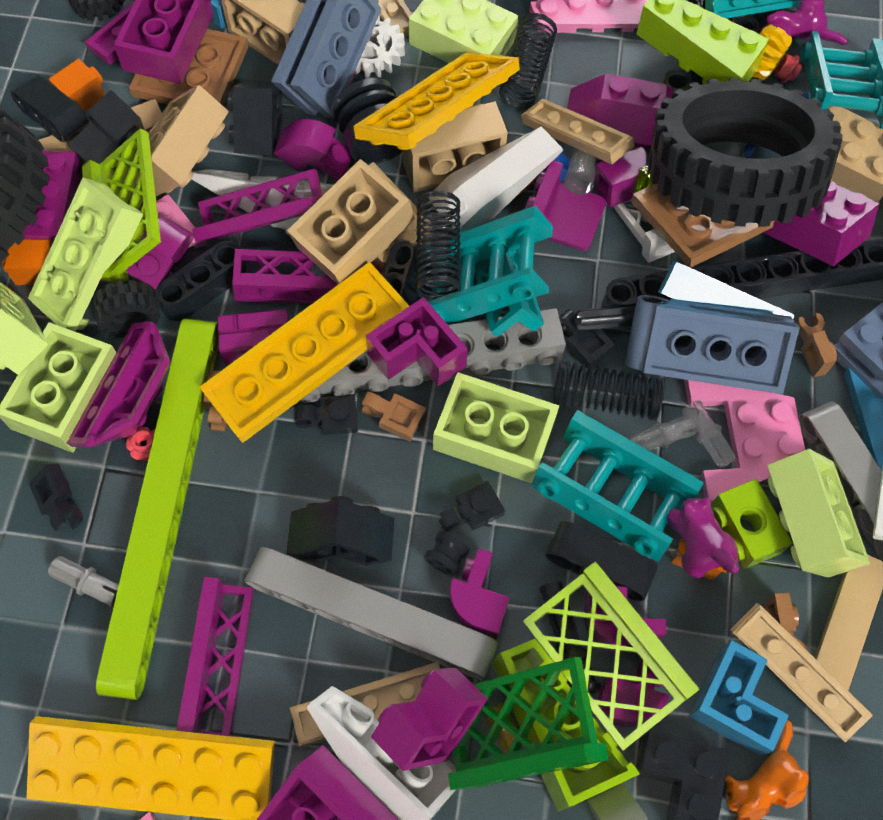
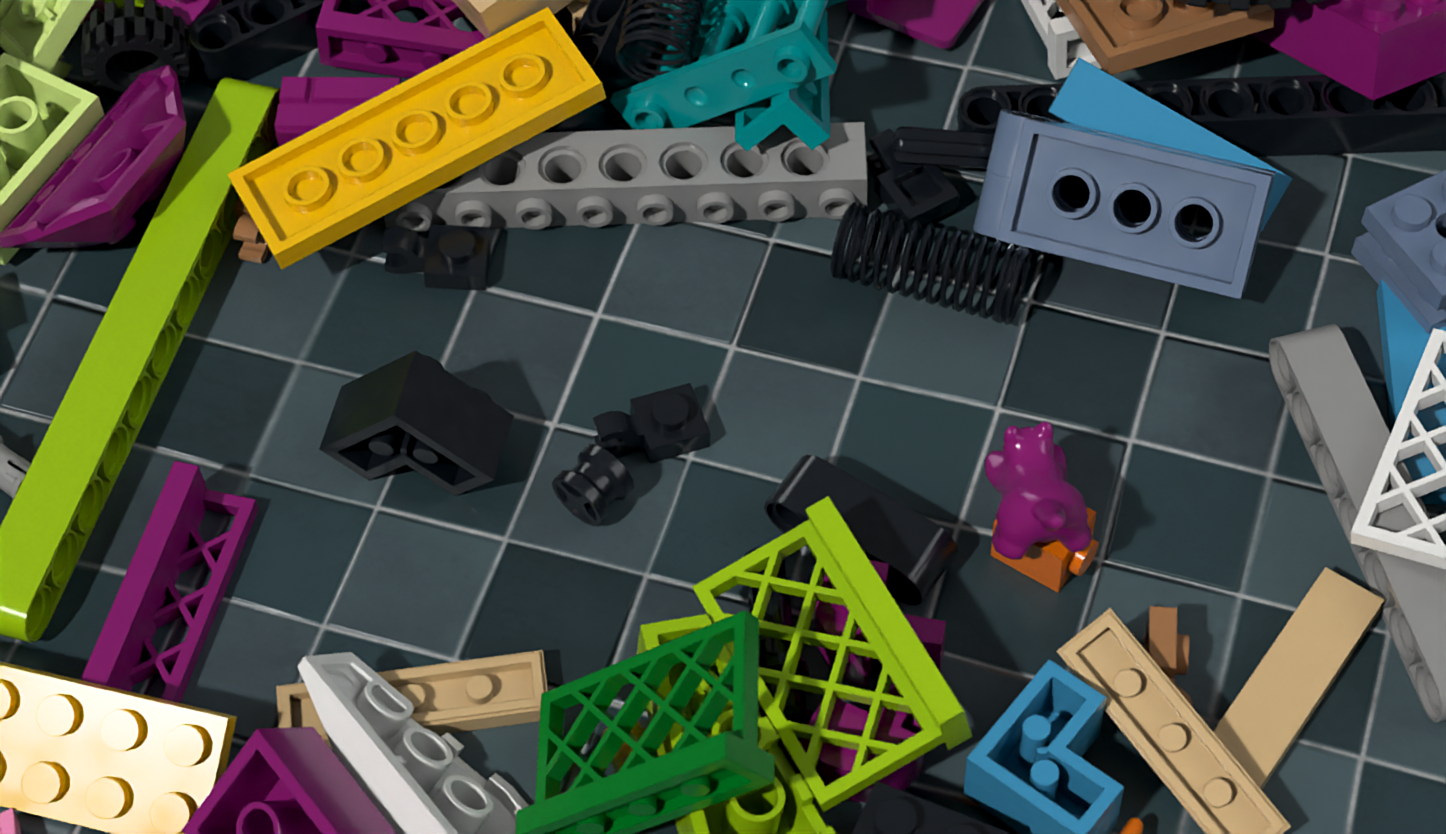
camera: 15 degrees right, 10 degrees down
coral plate [126,427,155,461] -> none
light grey beam [244,547,498,680] -> none
medium nougat plate [362,391,426,442] -> none
magenta brick [366,297,468,386] -> none
magenta brick [371,668,488,771] -> none
yellowish green brick [433,372,559,483] -> none
magenta brick [449,548,510,640] -> none
teal fence [530,410,704,562] -> none
clear axle [628,415,696,451] -> none
clear axle [682,400,736,467] -> none
bright pink wing [684,379,805,503] -> none
lime brick [711,479,793,569] -> none
yellowish green brick [767,449,870,578] -> none
medium nougat plate [795,313,837,378] -> none

